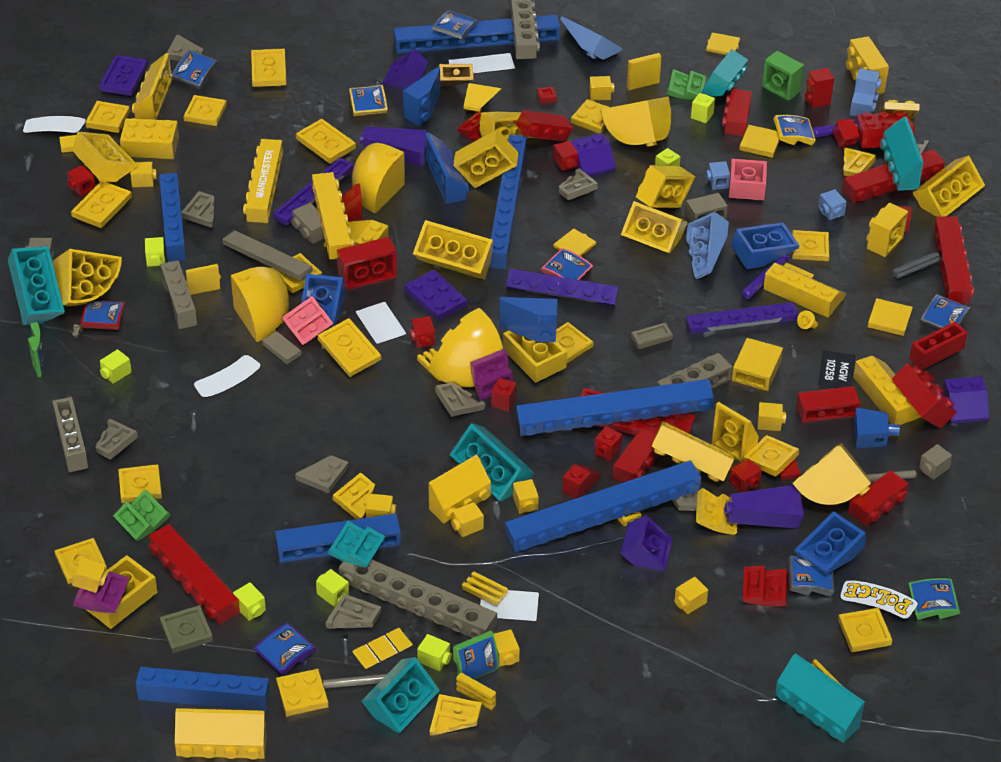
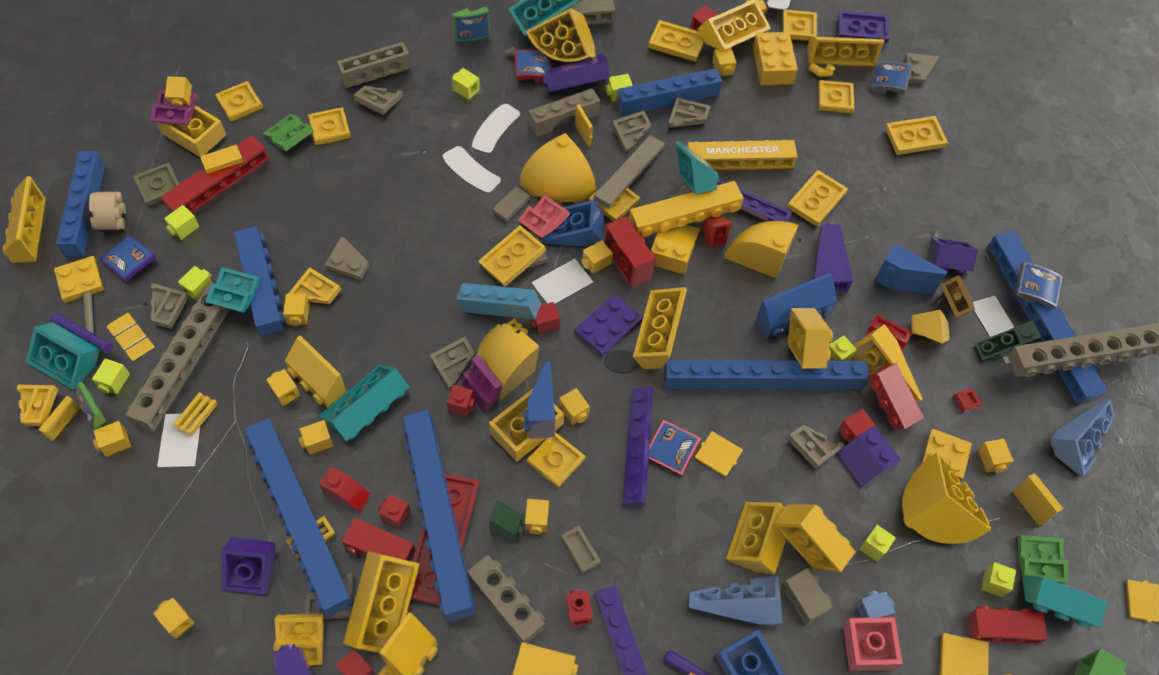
camera: 80 degrees right, 15 degrees up
slope [349,85,388,116] -> none
none -> dark purple piece [50,313,113,353]
none -> tan brick [89,192,126,230]
none -> yellow tile [200,145,243,174]
none -> dark azure brick [456,283,541,320]
none -> white sticker [472,104,520,153]
none -> dark green slope [489,500,525,542]
none -> yellow brick [525,499,549,535]
none -> dark purple slope [543,53,611,92]
none -> red brick [565,589,593,627]
none -> yellow brick [582,240,613,274]
none -> dark tan wing [612,111,651,153]
none -> teal slope [675,141,719,194]
none -> yellow arm [808,63,835,77]
none -> dark green slope [975,320,1042,361]

